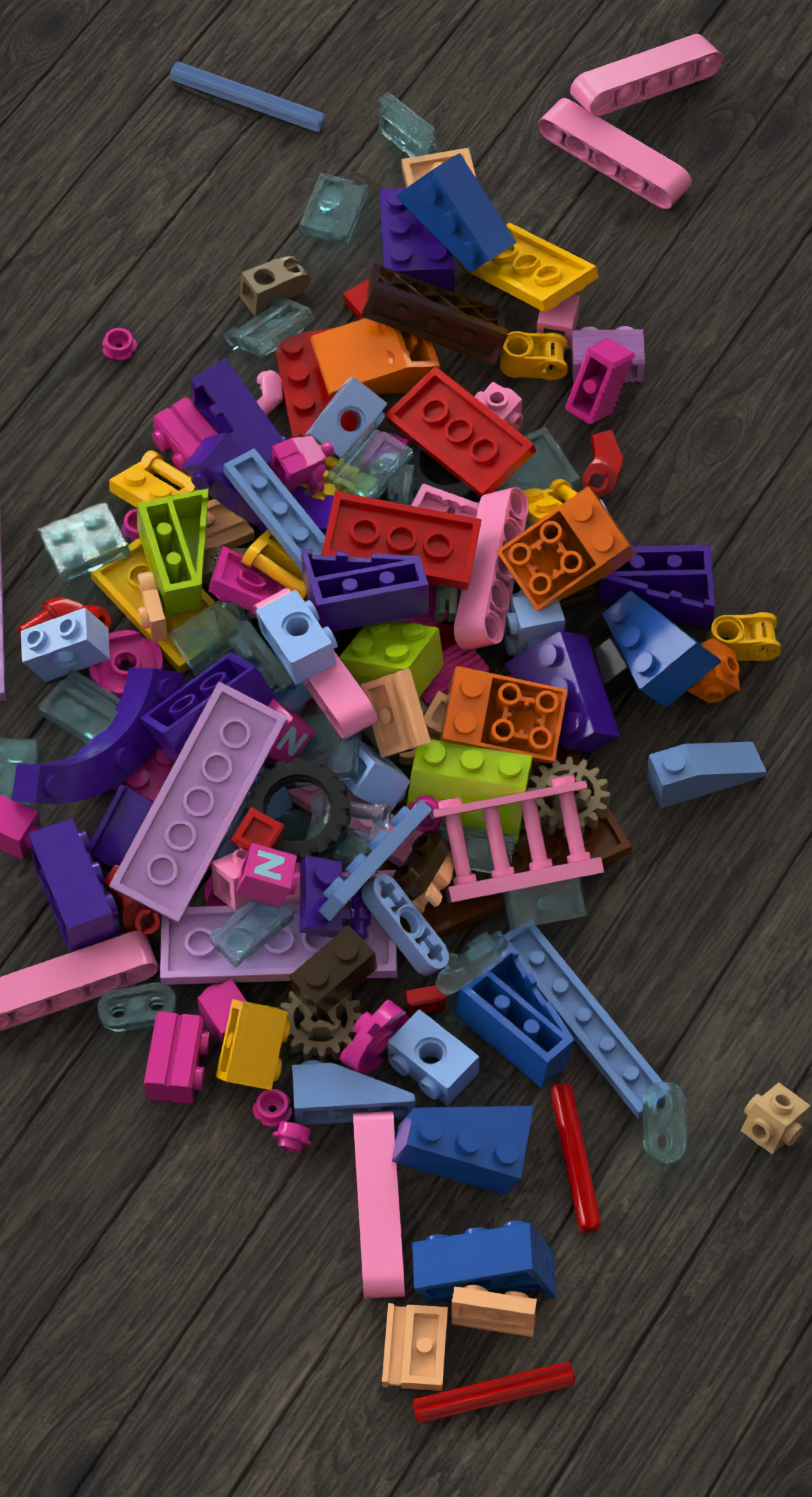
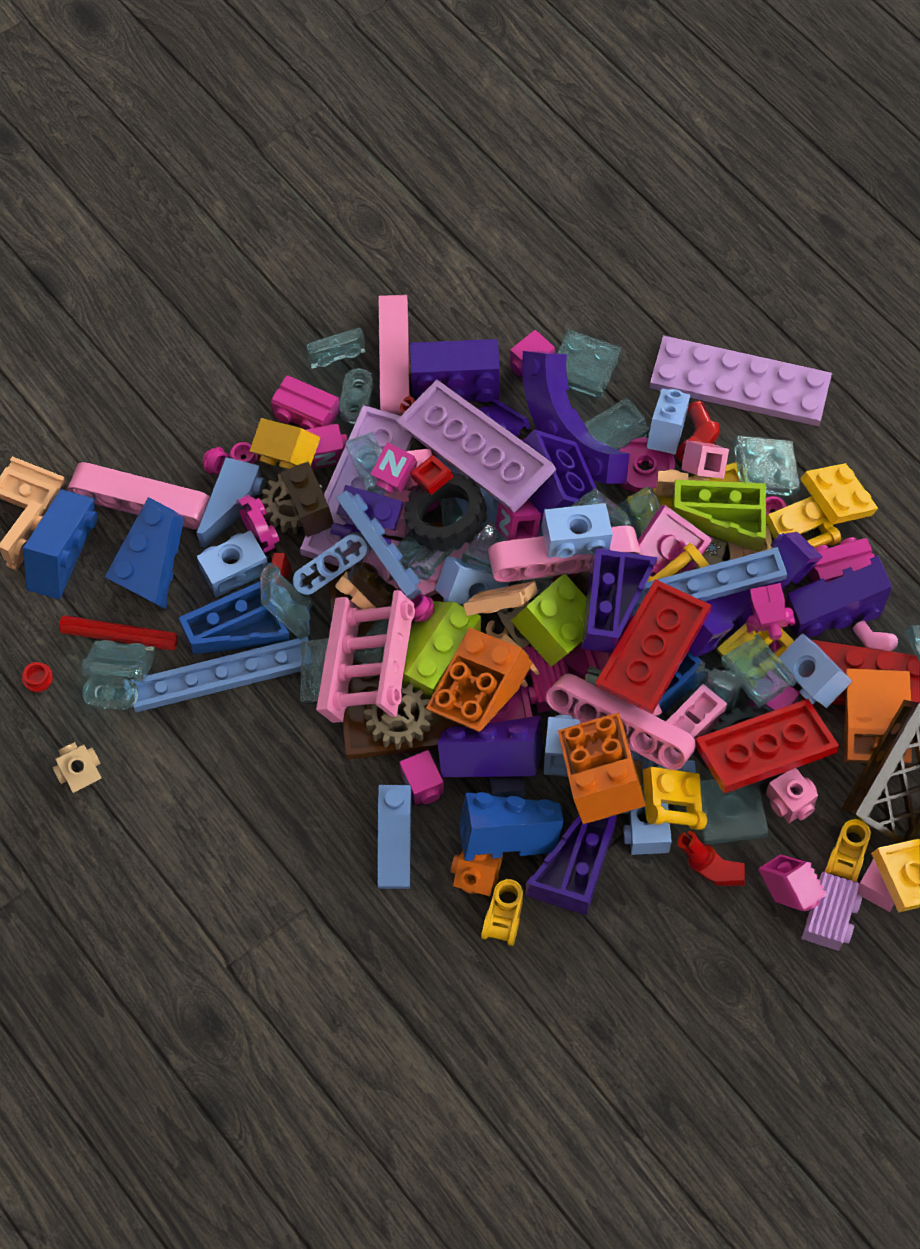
camera: 110 degrees right, 5 degrees up
none -> red plate [22,662,53,692]
none -> clear light blue plate [81,640,155,682]
none -> clear light blue plate [306,327,365,369]
none -> dark pink brick [399,750,444,806]
none -> bright pink brick [681,440,729,479]
none -> yellow plate [800,463,878,525]

